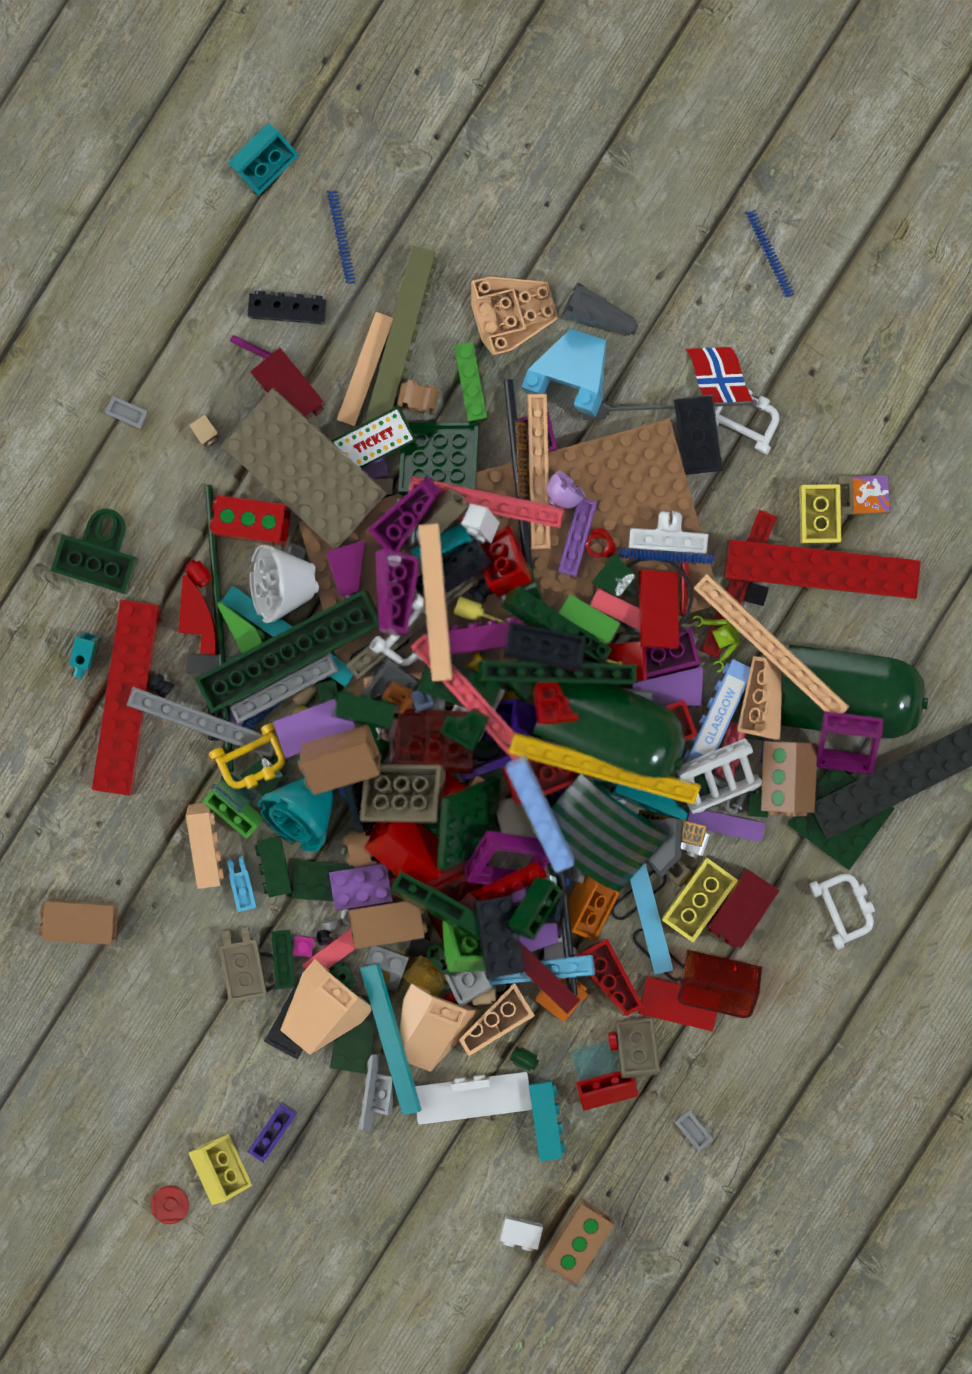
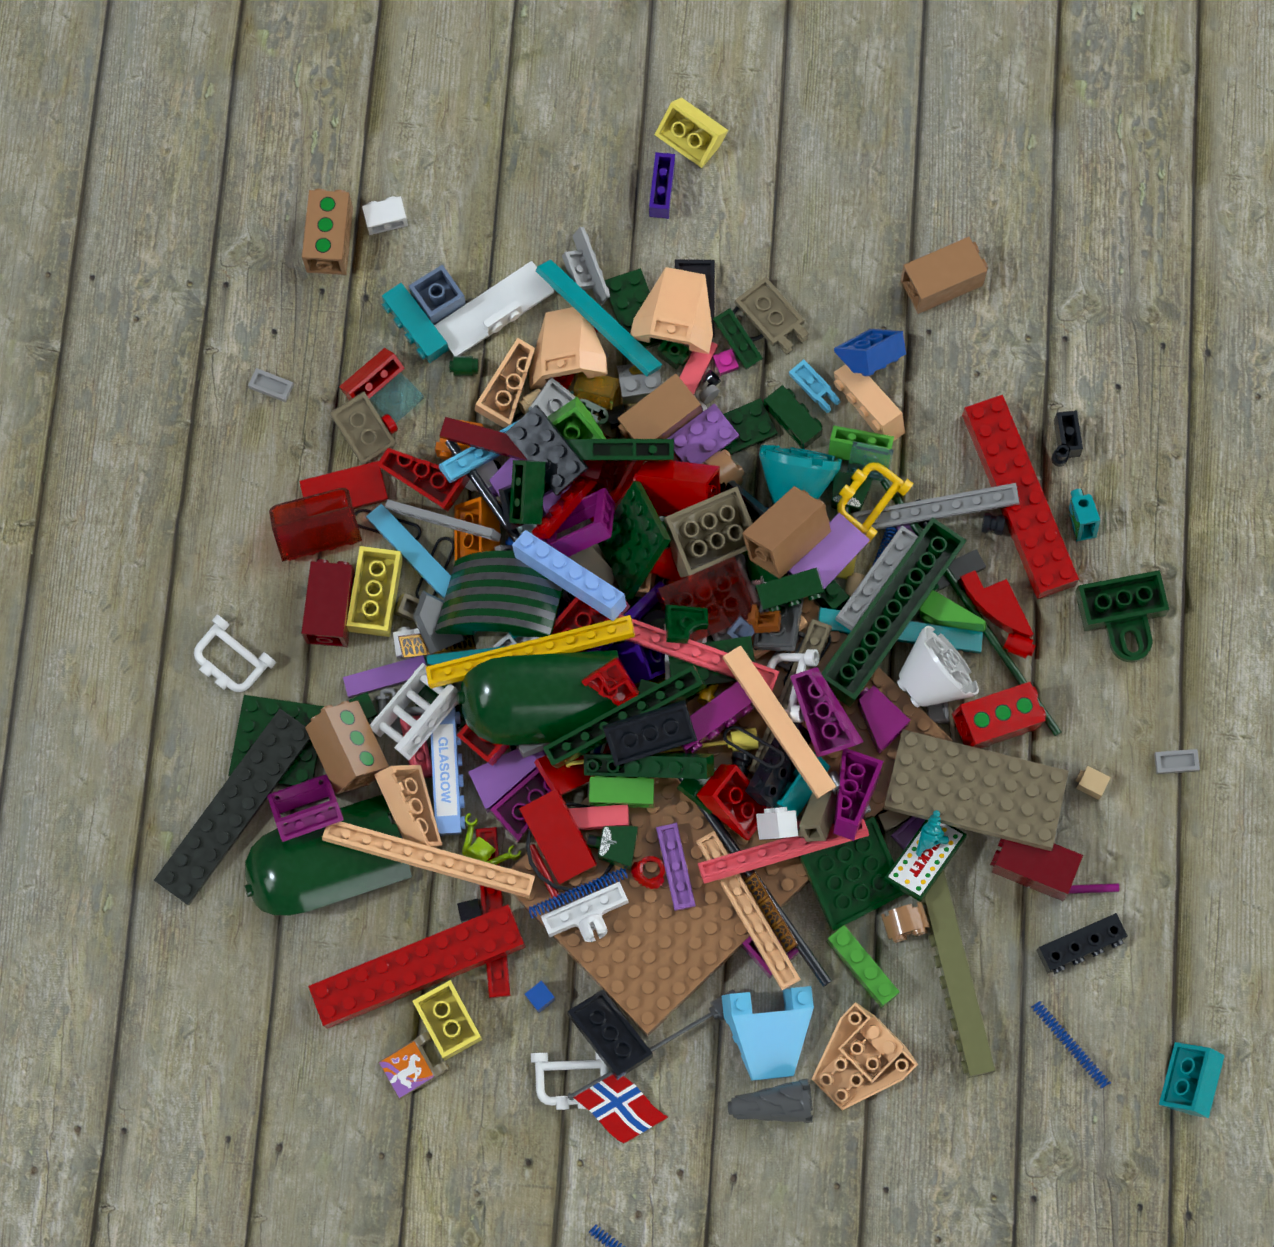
camera: 155 degrees right, 15 degrees down
red tile [151,1185,189,1225] -> none
light nougat tile [337,312,393,427] -> none
lavender cylinder [547,471,585,509] -> none
none -> light grey tile [385,499,502,542]
none -> sand blue brick [409,265,466,325]
none -> blue piece [525,980,555,1013]
none -> black piece [723,726,785,768]
none -> blue slope [834,329,906,376]
none -> teal piece [916,810,949,857]
none -> black hinge [1051,410,1083,467]

